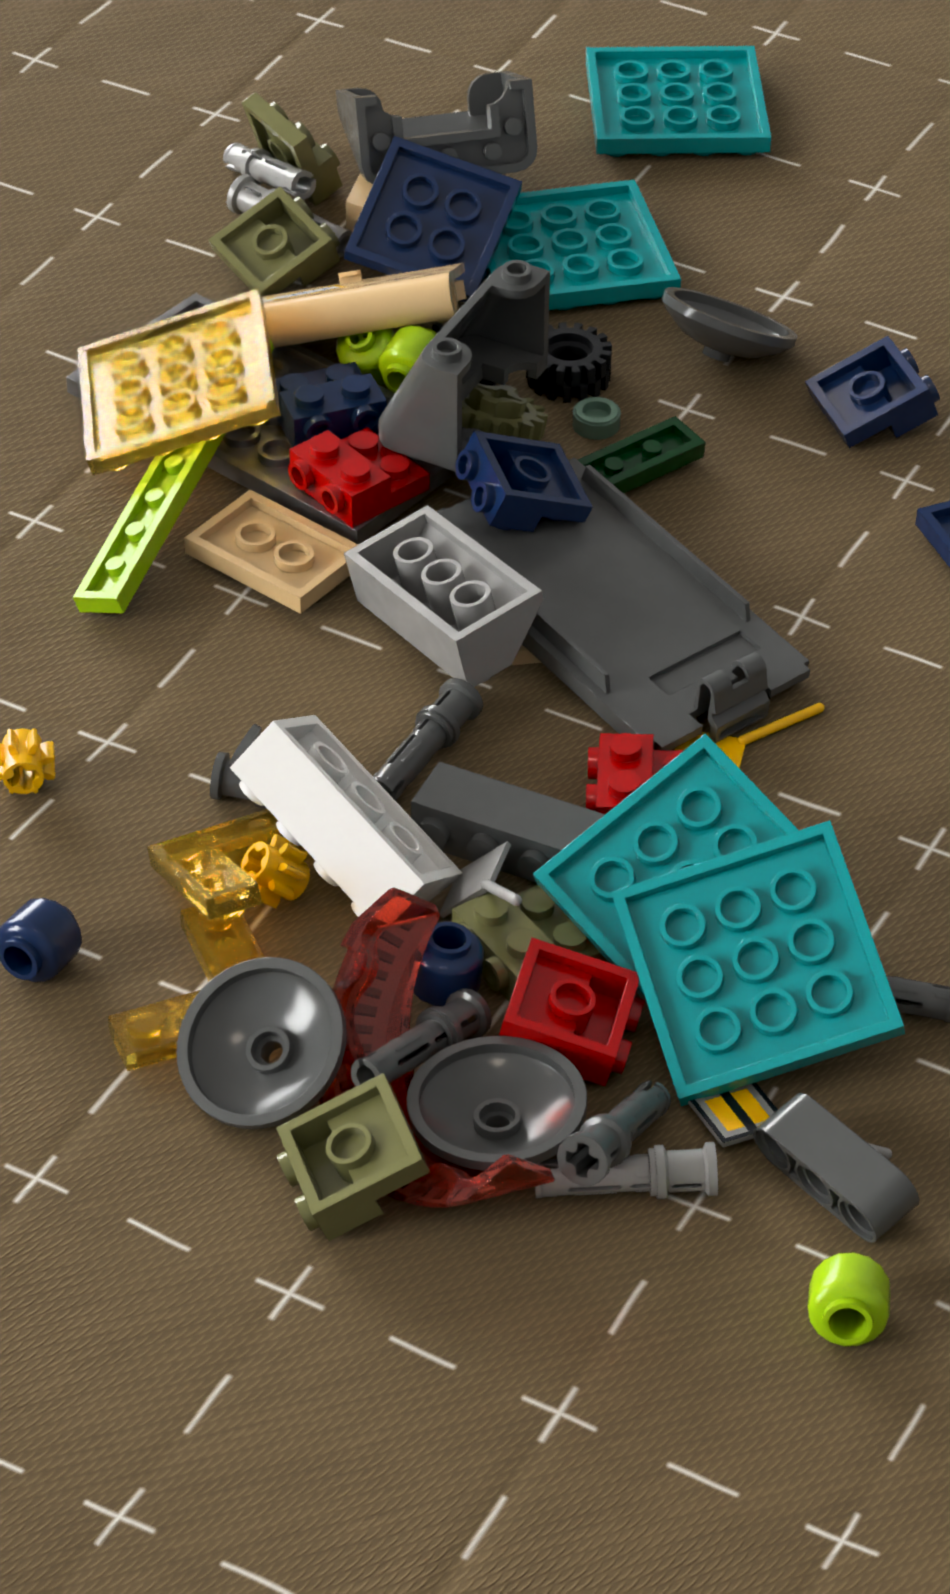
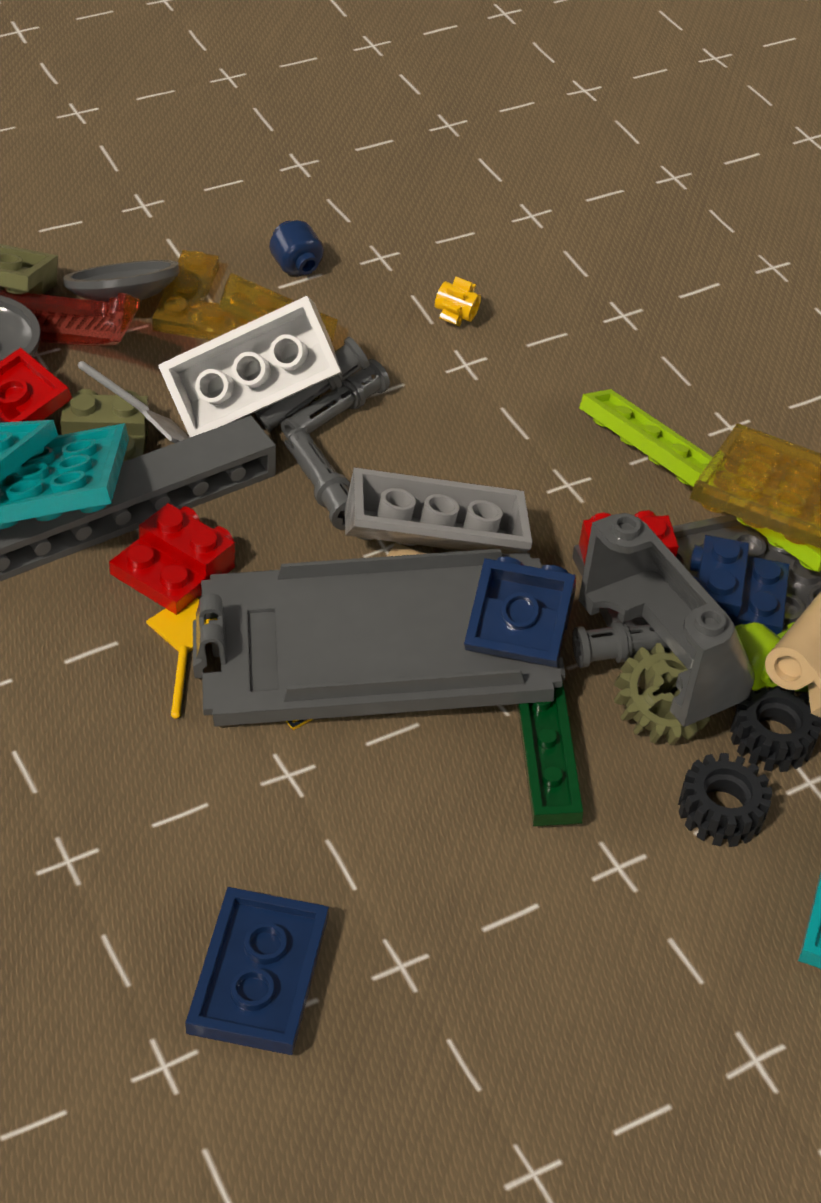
camera: 120 degrees right, 5 degrees up
tan plate [184,489,358,614] -> none
dark grey pin [351,988,492,1087] -> none
dark blue head [407,921,484,1007] -> none
sand green tile [572,397,621,440] -> none
dark grey dish [662,287,798,362] -> none
dark blue plate [805,336,940,448] -> none

